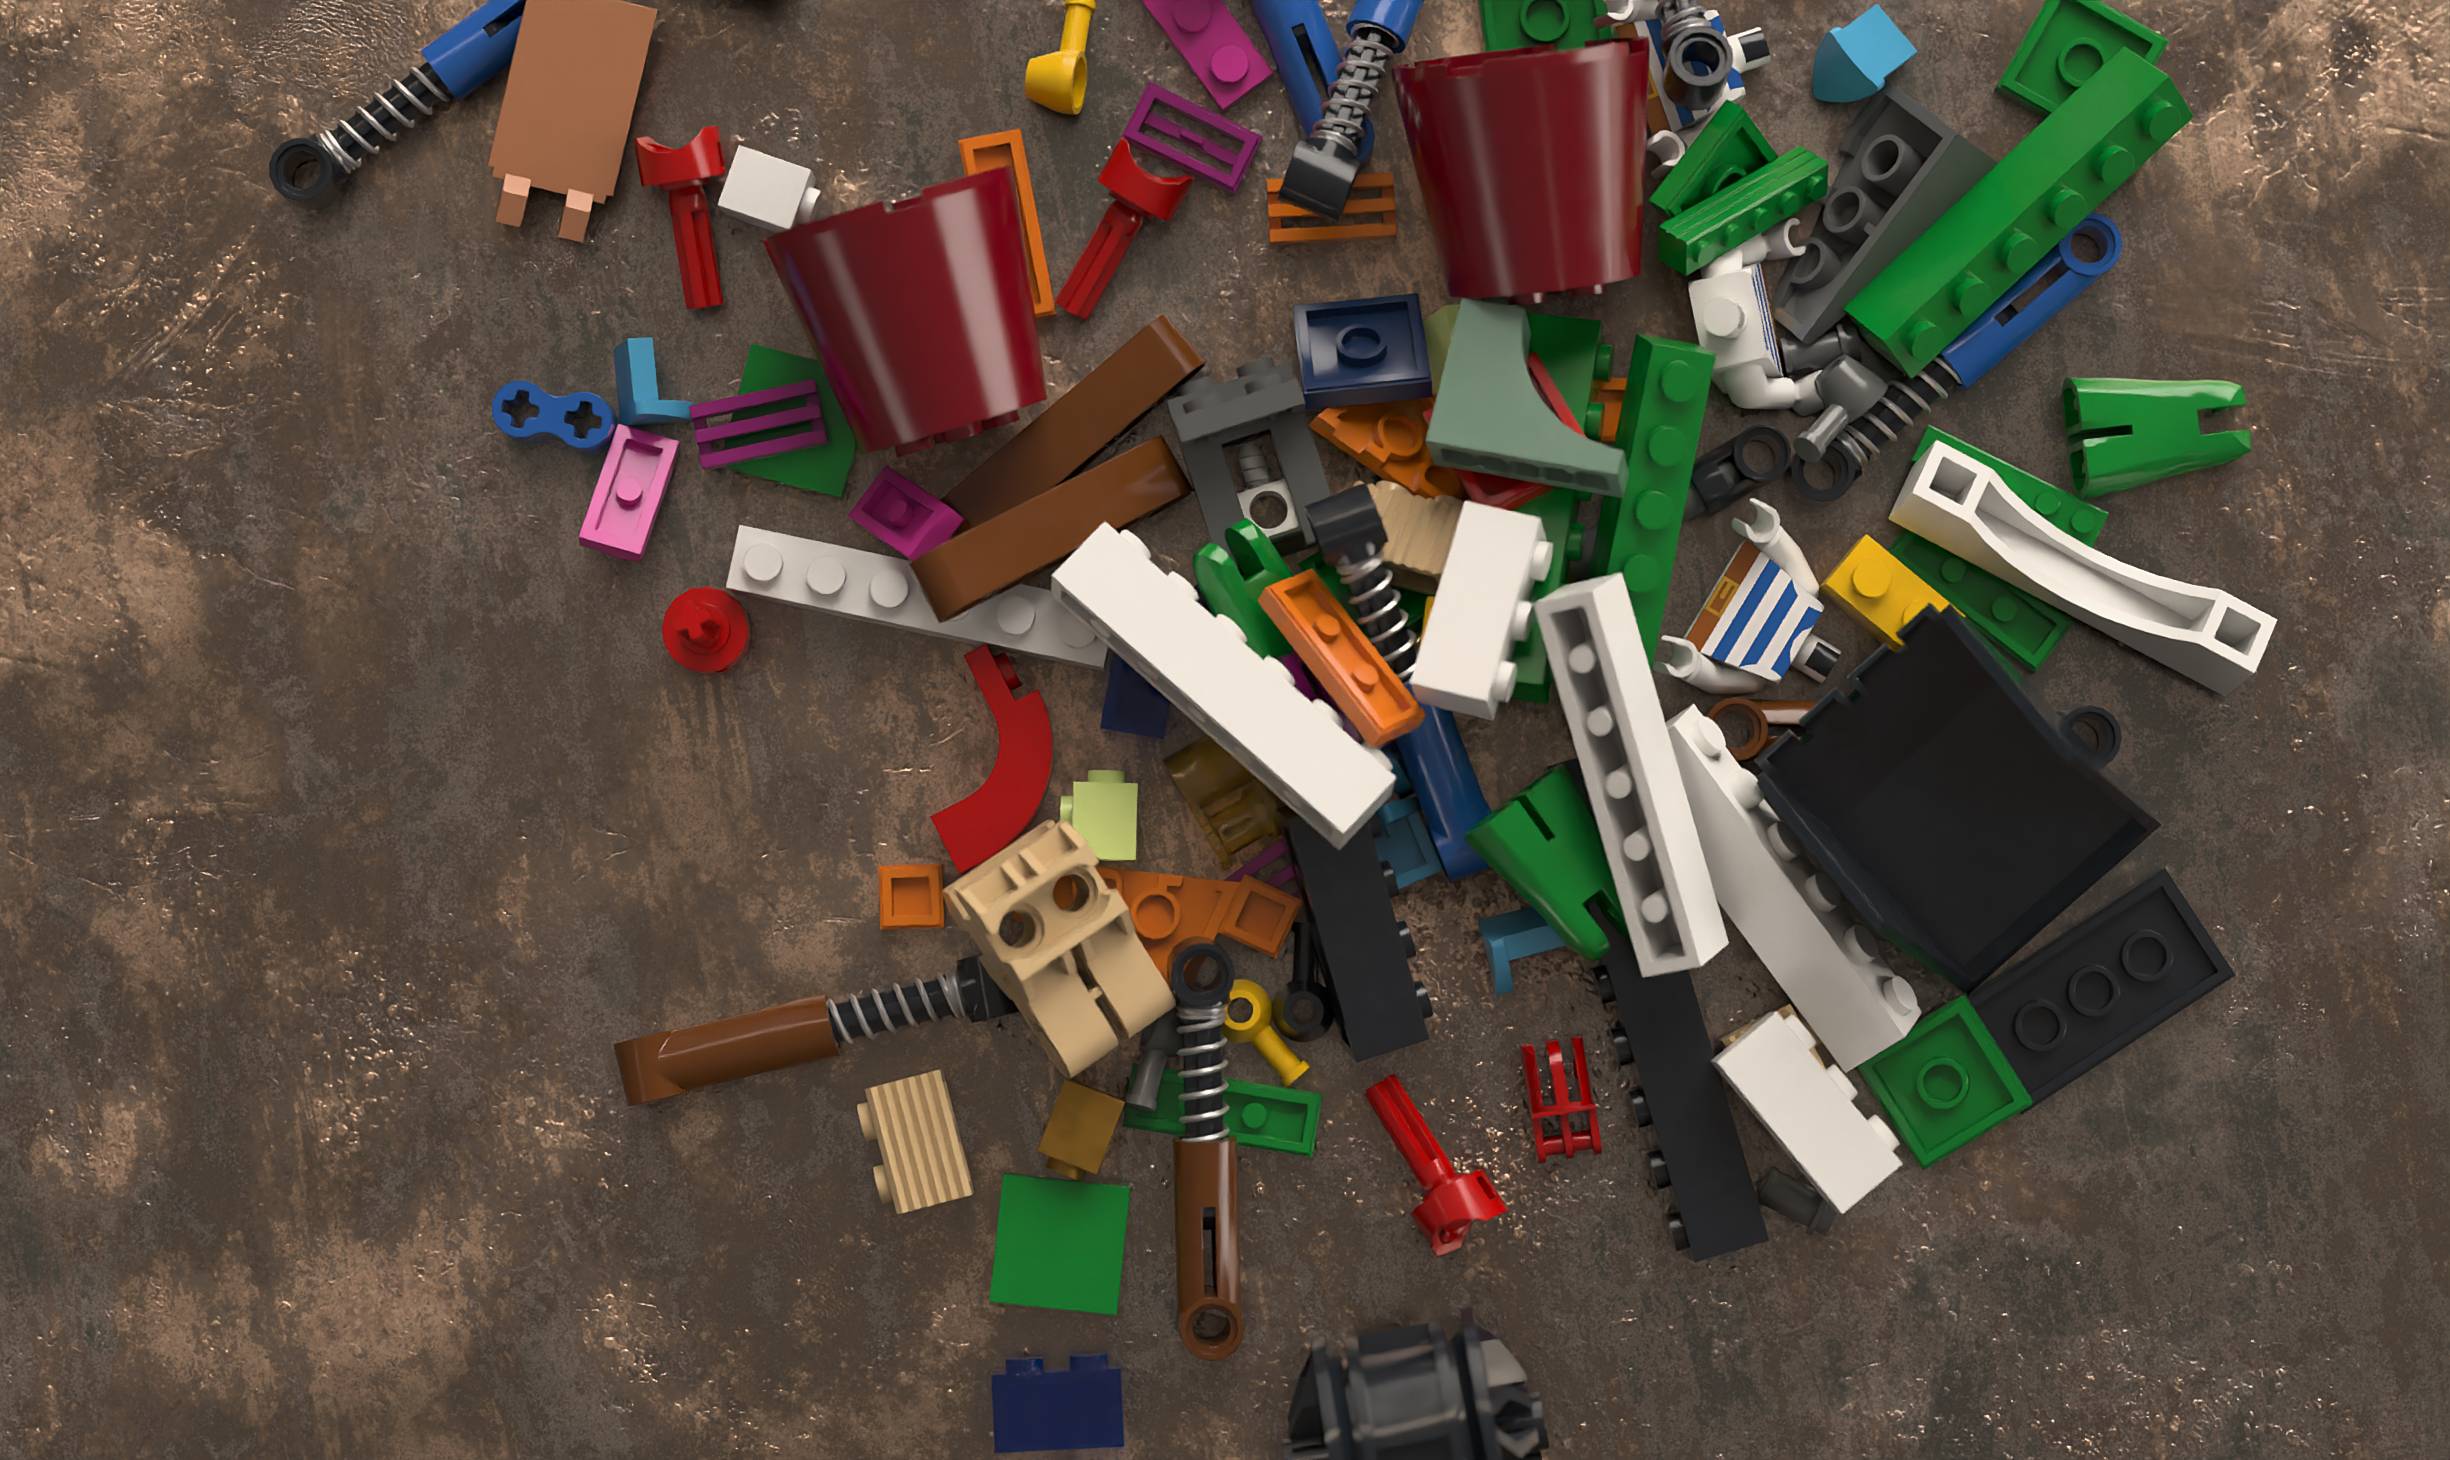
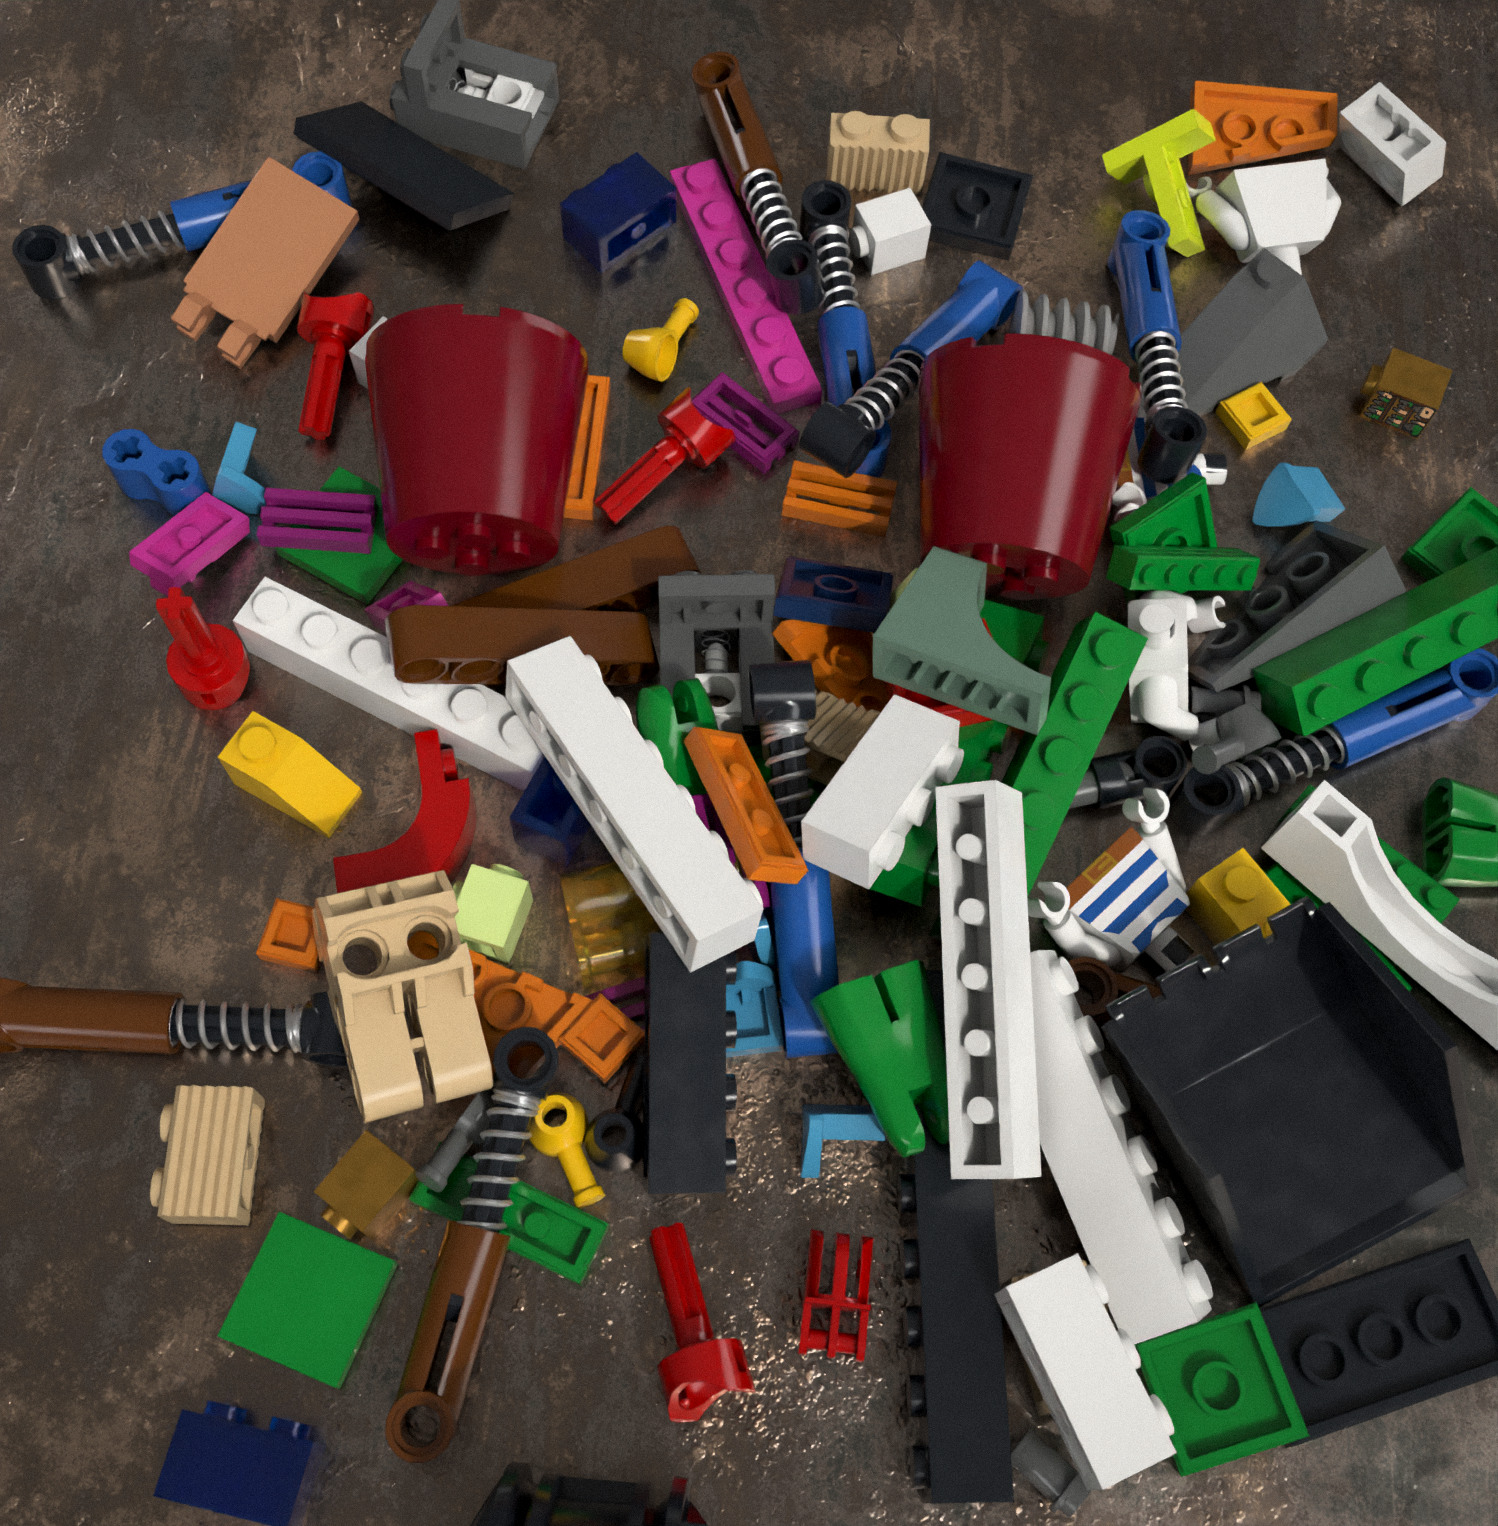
camera: 10 degrees right, 20 degrees down
none -> yellow slope [217,711,362,838]

